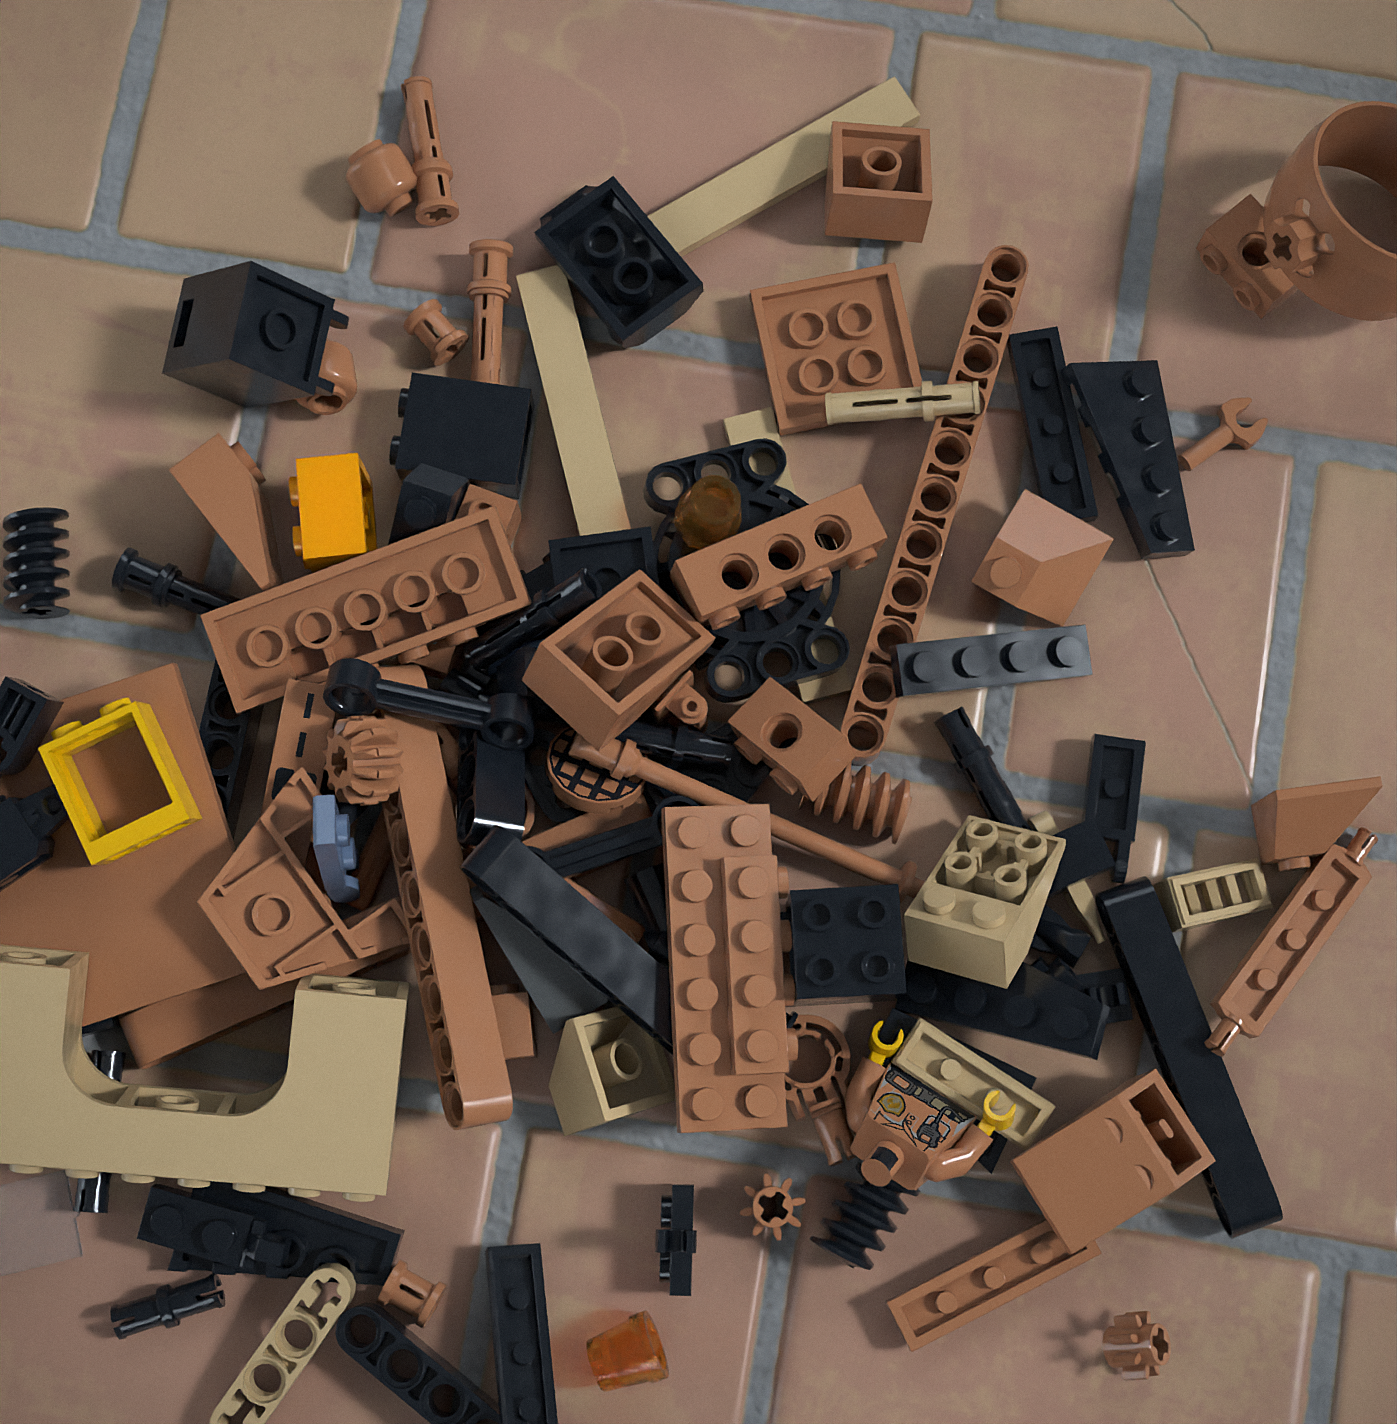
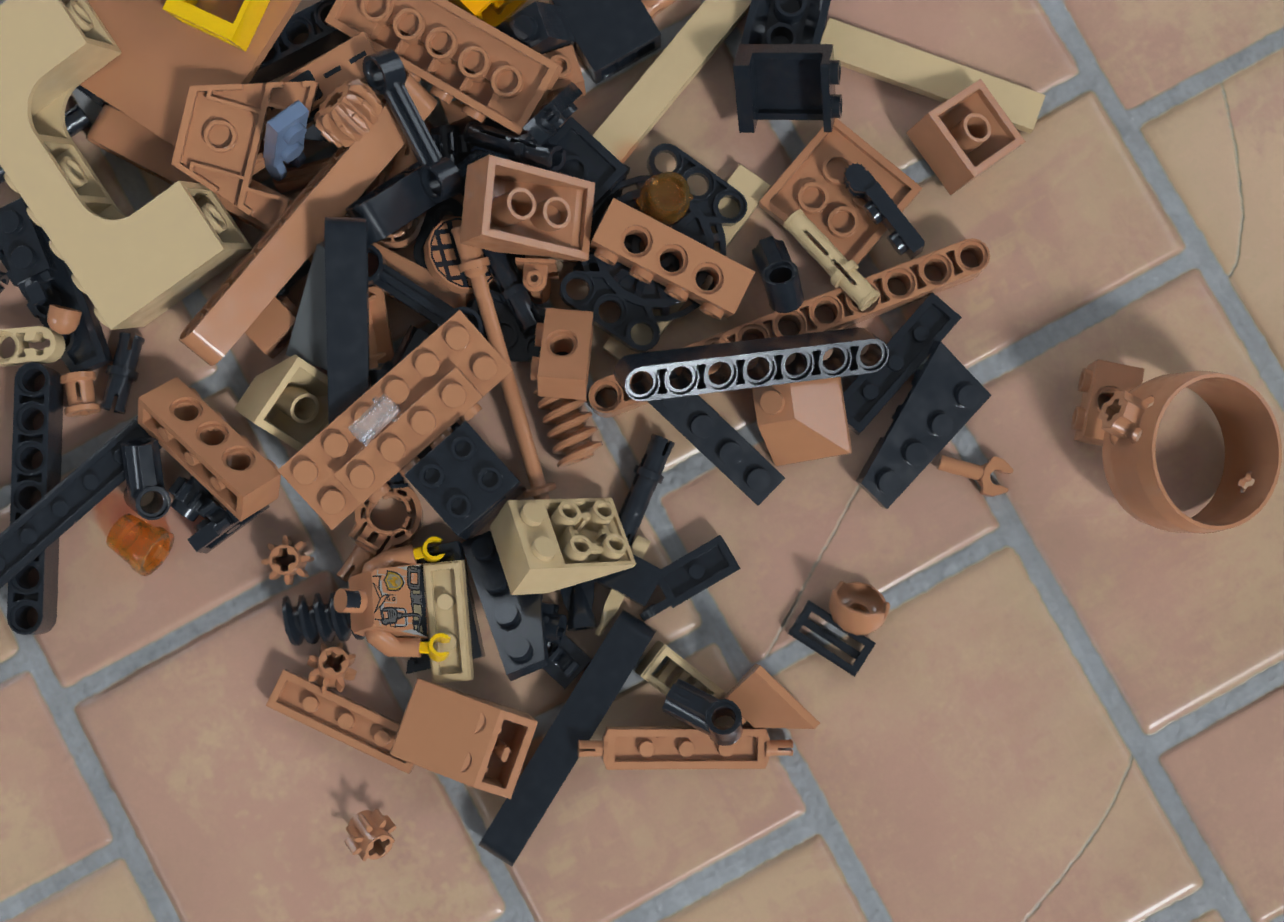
camera: 55 degrees right, 5 degrees up
none -> nougat hinge [47,304,82,335]
none -> black pin [100,332,145,414]
none -> black piece [121,437,171,520]
none -> nougat brick [138,377,281,521]
none -> black gear [168,476,220,522]
none -> nougat gear [307,643,357,694]
none -> clear pin [348,394,401,446]
none -> black hinge [522,82,583,146]
none -> black beam [614,327,889,401]
none -> black piece [662,679,743,746]
none -> black panel [733,44,843,133]
none -> black piece [752,236,804,313]
none -> black tile [787,600,876,677]
none -> nougat hair [829,581,890,636]
none -> black hinge [844,162,925,260]

